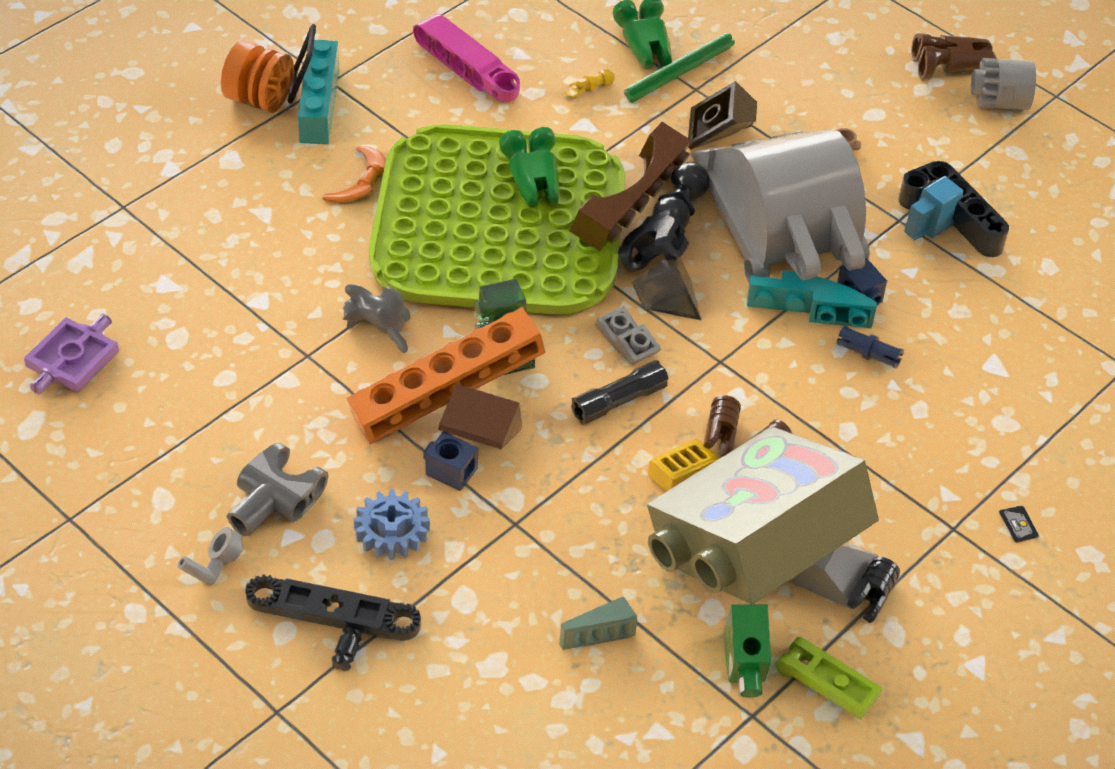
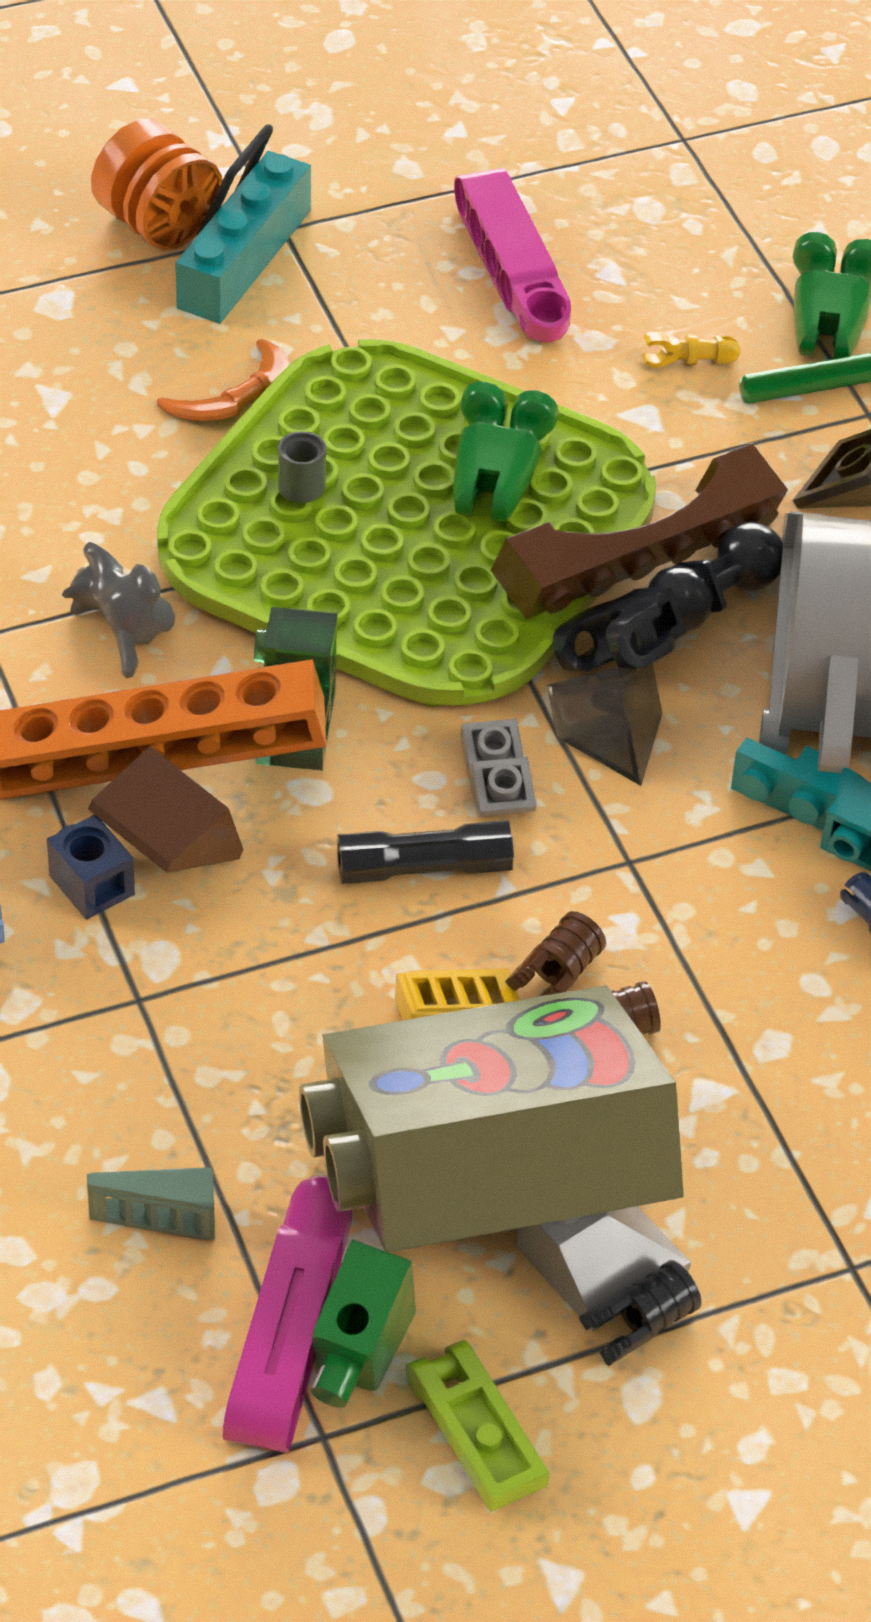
camera: 25 degrees right, 0 degrees up
none -> dark pink piece [222,1175,352,1453]
none -> dark grey beam [278,431,326,503]

